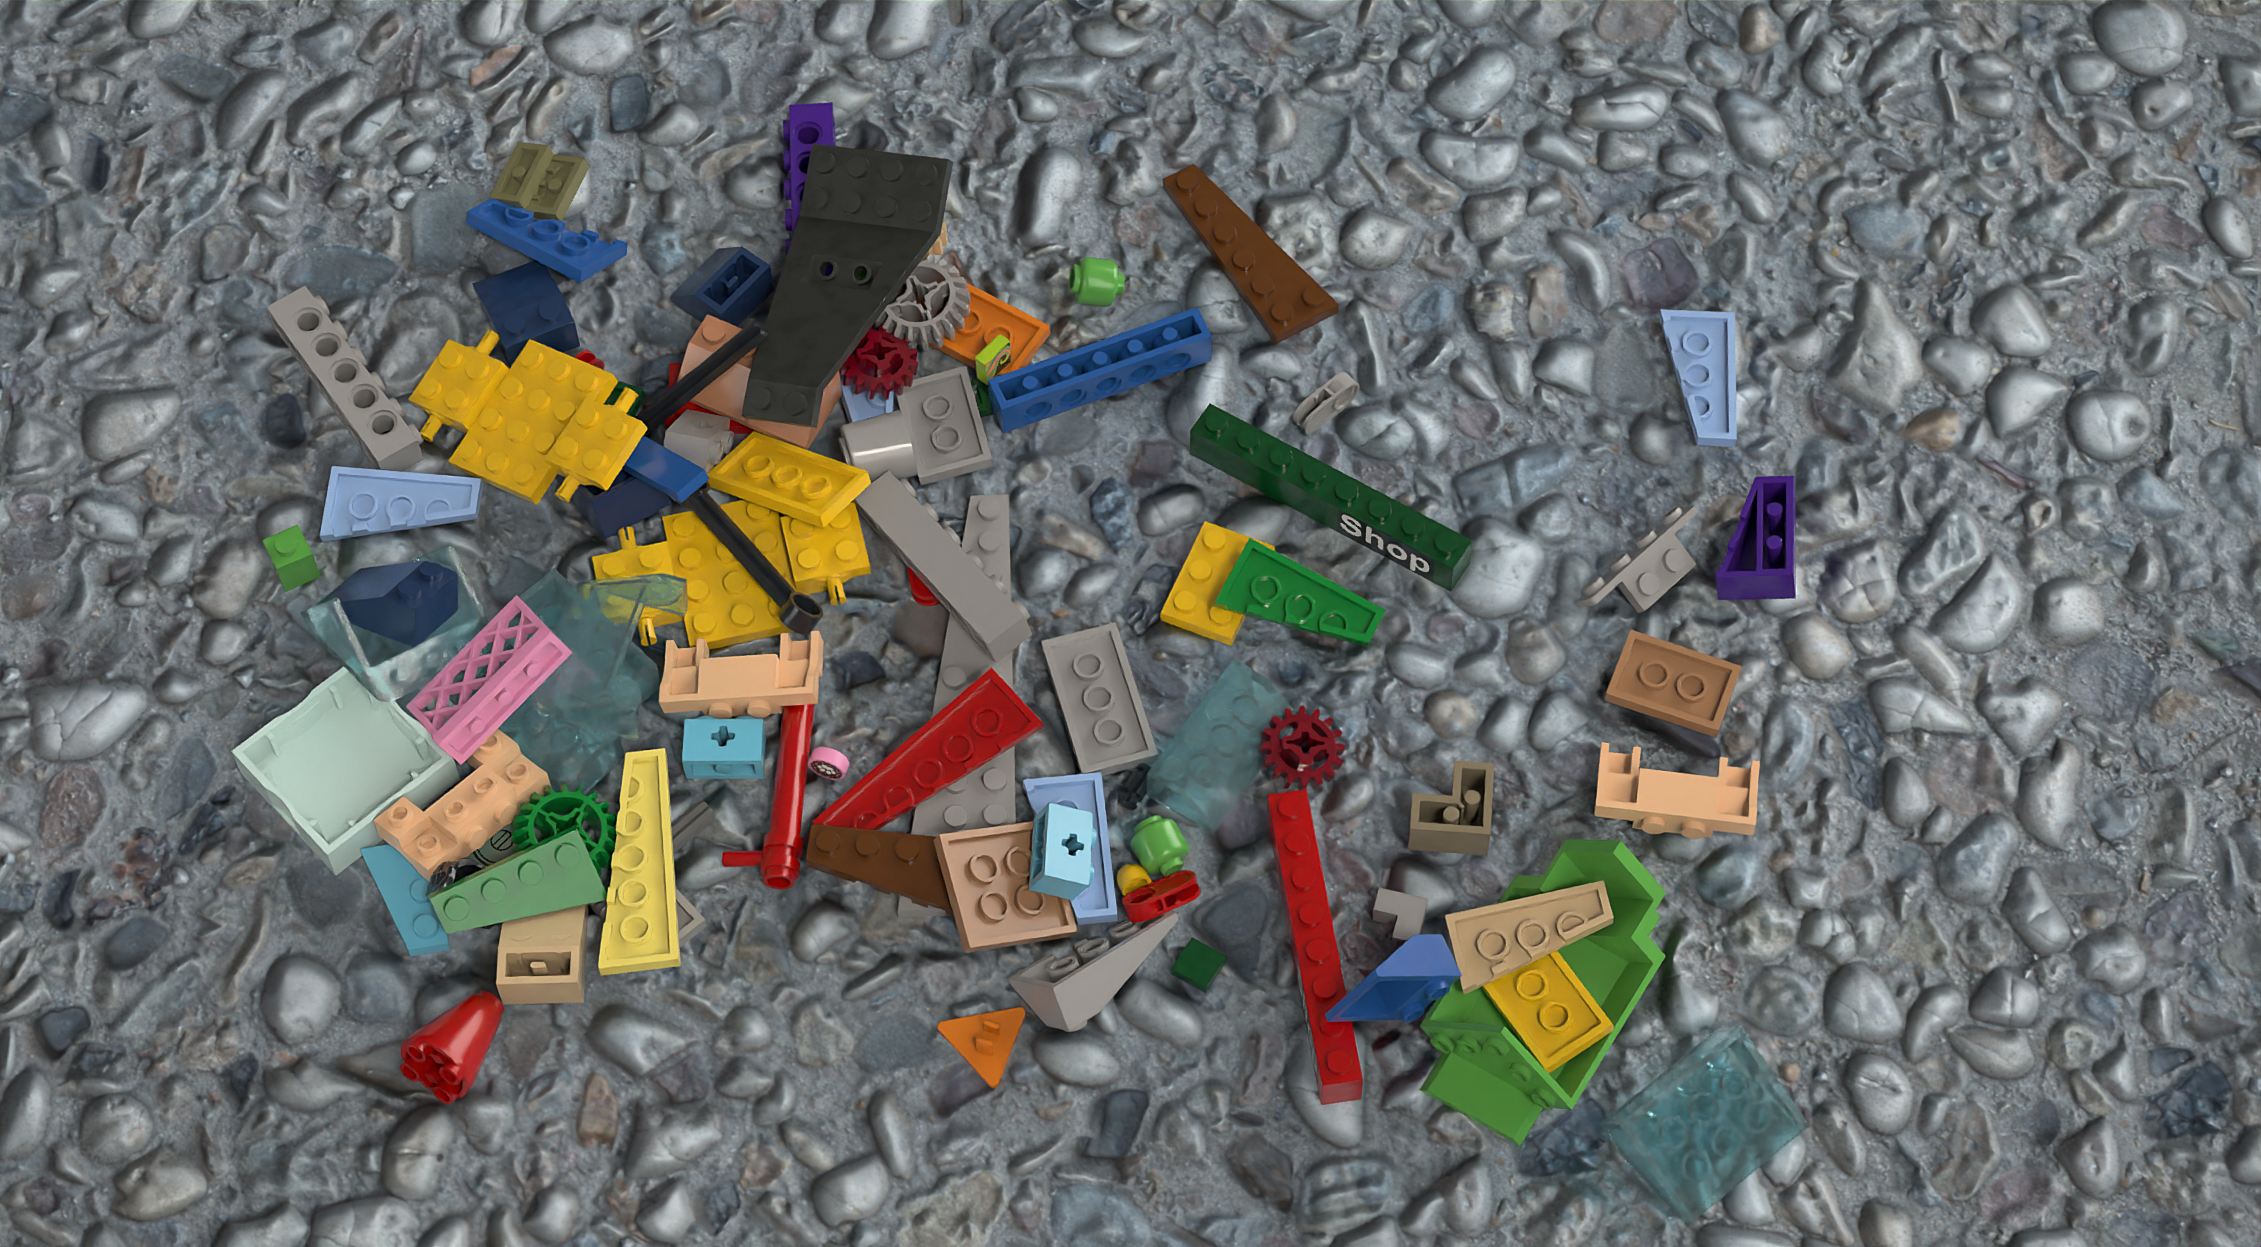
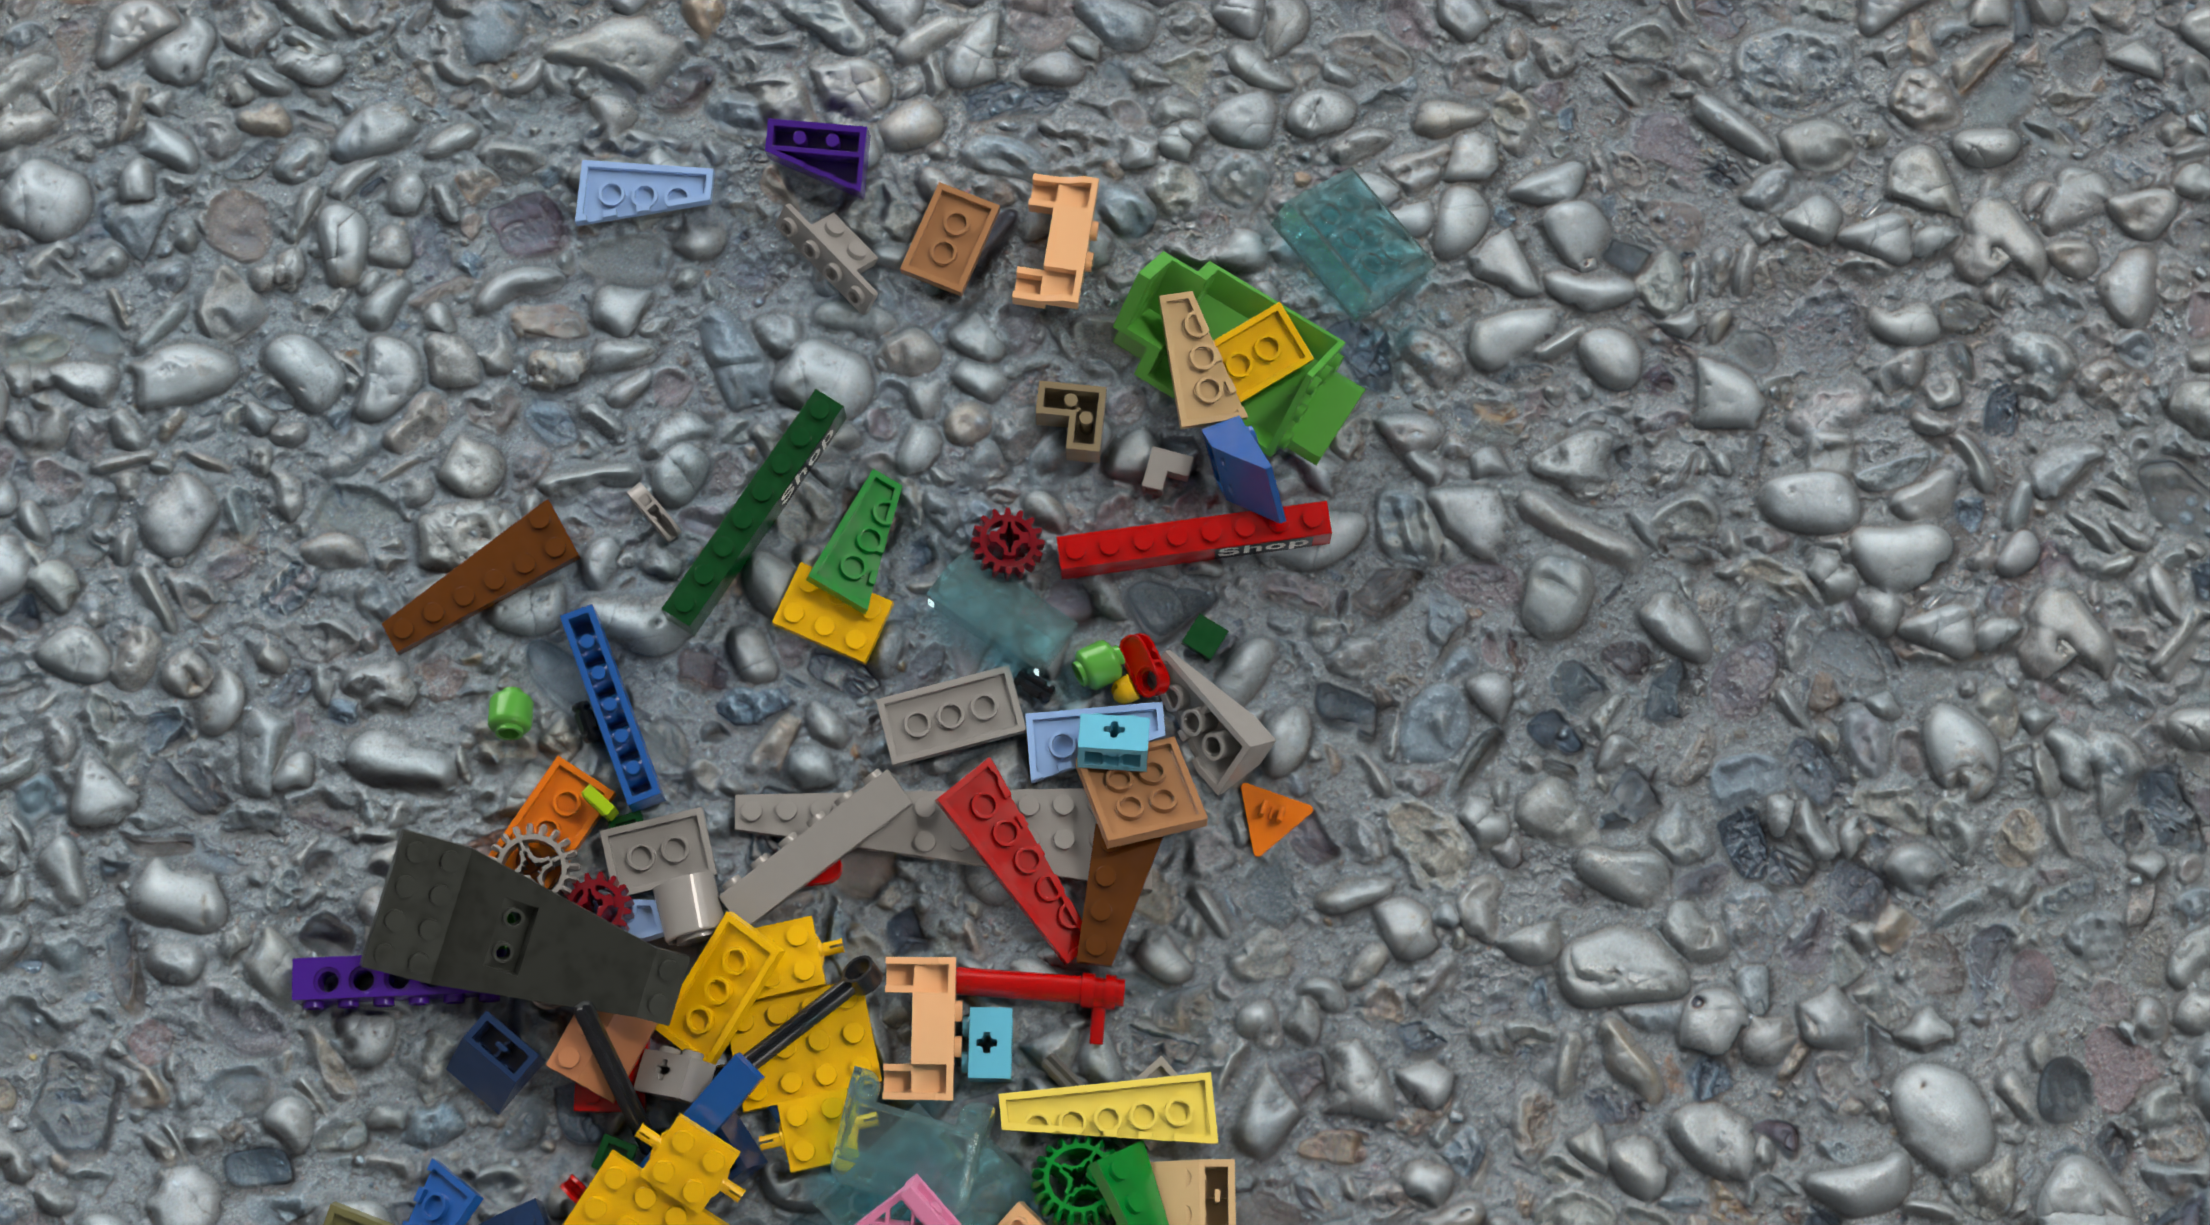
camera: 90 degrees left, 15 degrees up
bright pink tile [808,747,850,780] -> none

